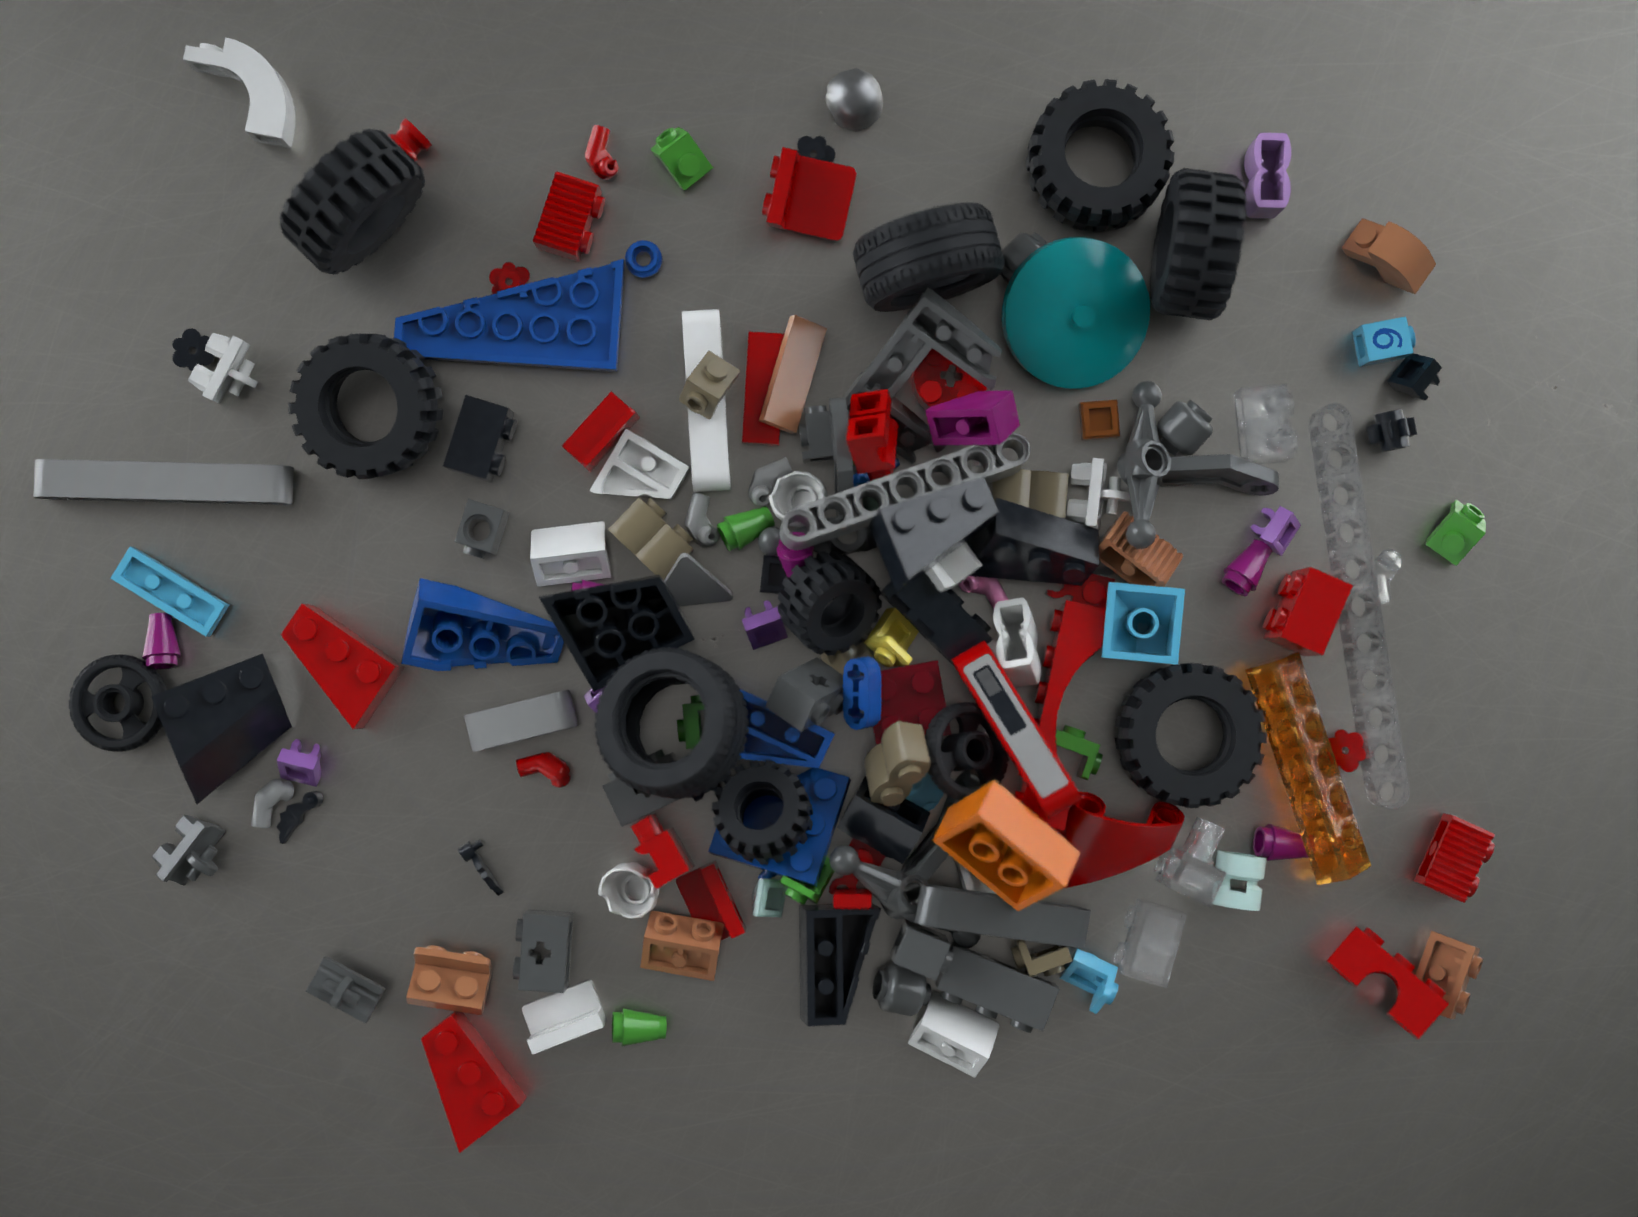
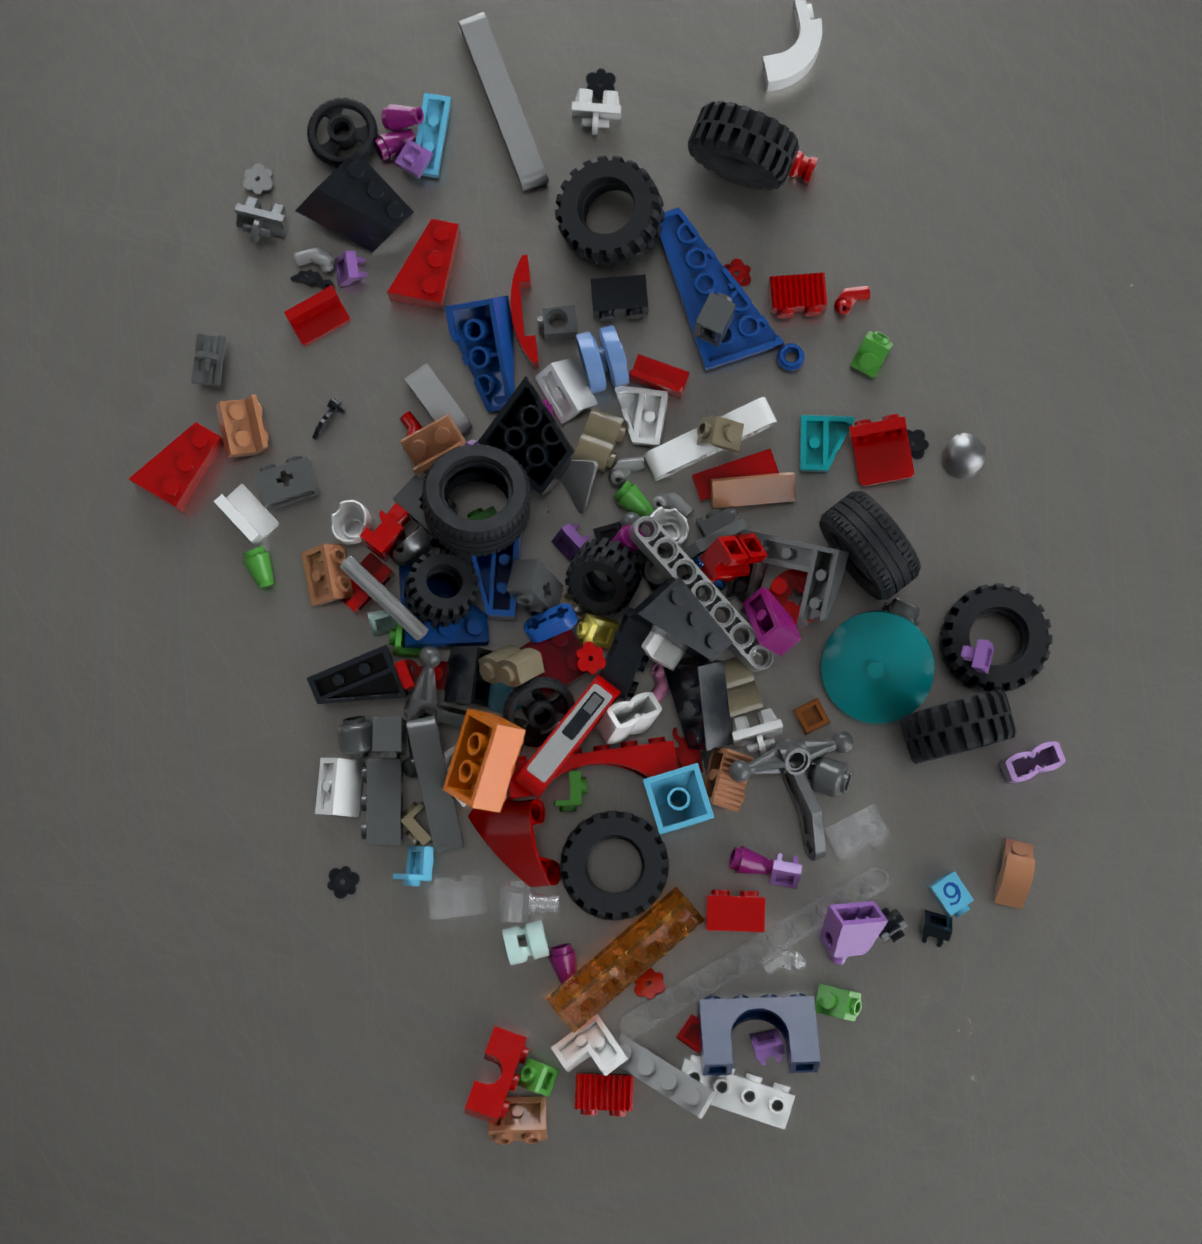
camera: 75 degrees right, 5 degrees down
none -> light grey plant [243,163,273,195]
none -> red panel [284,285,350,346]
none -> black plant [327,866,360,899]
none -> light grey axle [340,556,428,641]
none -> magenta cone [381,104,424,132]
none -> flat silver hair [390,526,431,566]
none -> medium lavender tile [395,140,433,179]
none -> nougat bracket [400,414,466,475]
none -> red slope [510,254,539,369]
none -> bright green bracket [517,1058,559,1097]
none -> white plate [551,1013,629,1076]
none -> medium blue wheel [575,325,629,394]
none -> red plant [576,642,606,675]
none -> light grey plate [617,1034,716,1119]
none -> red tile [676,1013,700,1054]
none -> white brick [680,1054,795,1130]
none -> dark grey brick [694,292,736,348]
none -> arch [697,993,821,1076]
none -> medium lavender tile [750,1028,785,1066]
none -> teal wing [799,415,854,473]
none -> medium lavender torso [820,901,888,965]
none -> medium lavender tile [961,639,995,674]

